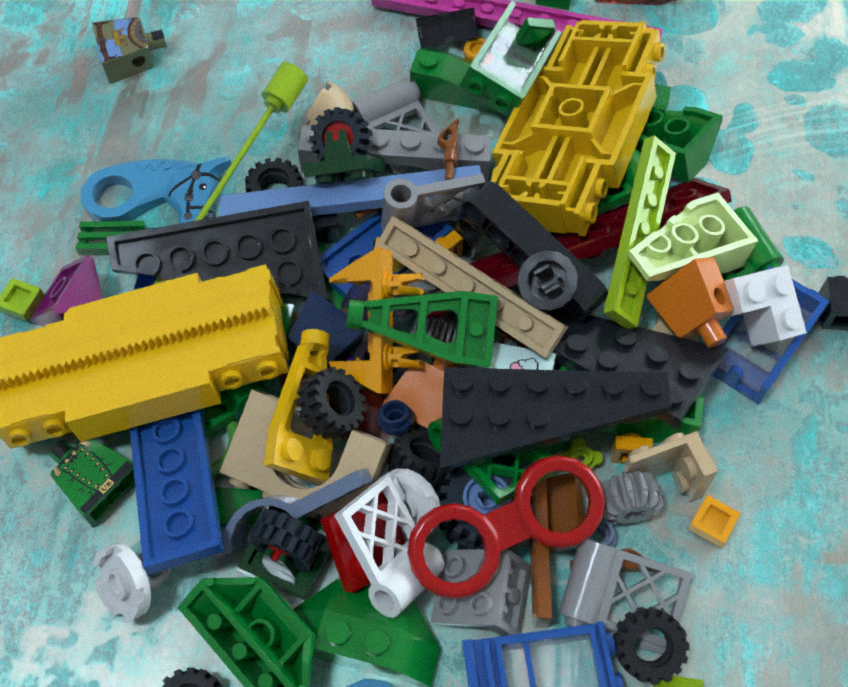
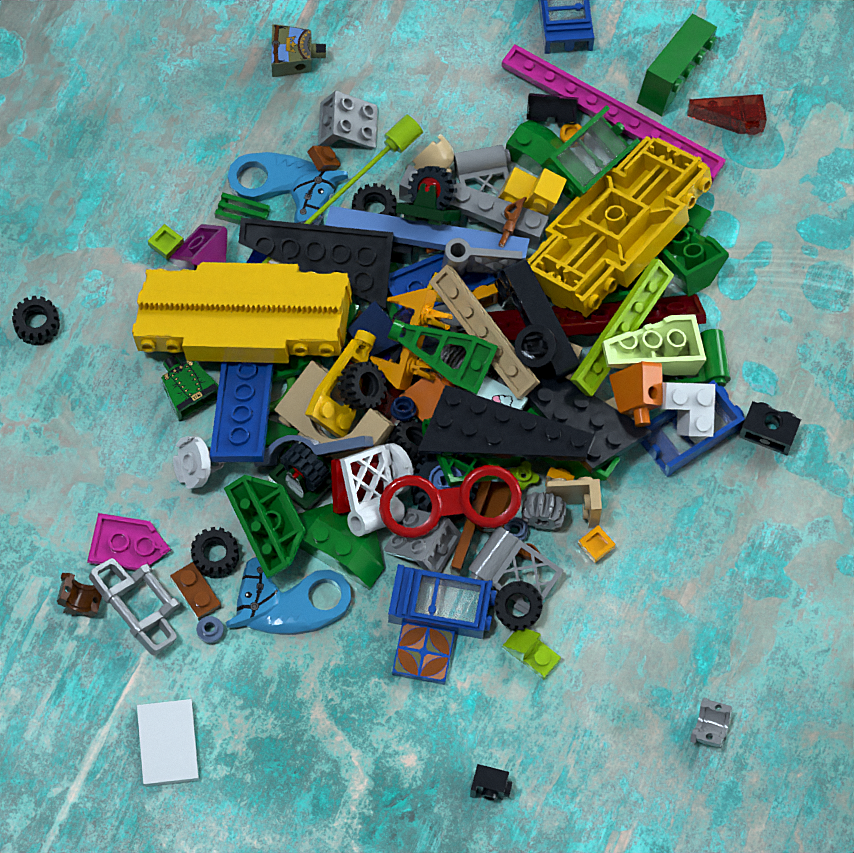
camera: 15 degrees right, 5 degrees up
green tile [515,17,556,47] -> none
none -> dark orange plate [307,146,341,171]
none -> light grey bracket [318,90,377,150]
none -> yellow brick [498,167,567,216]

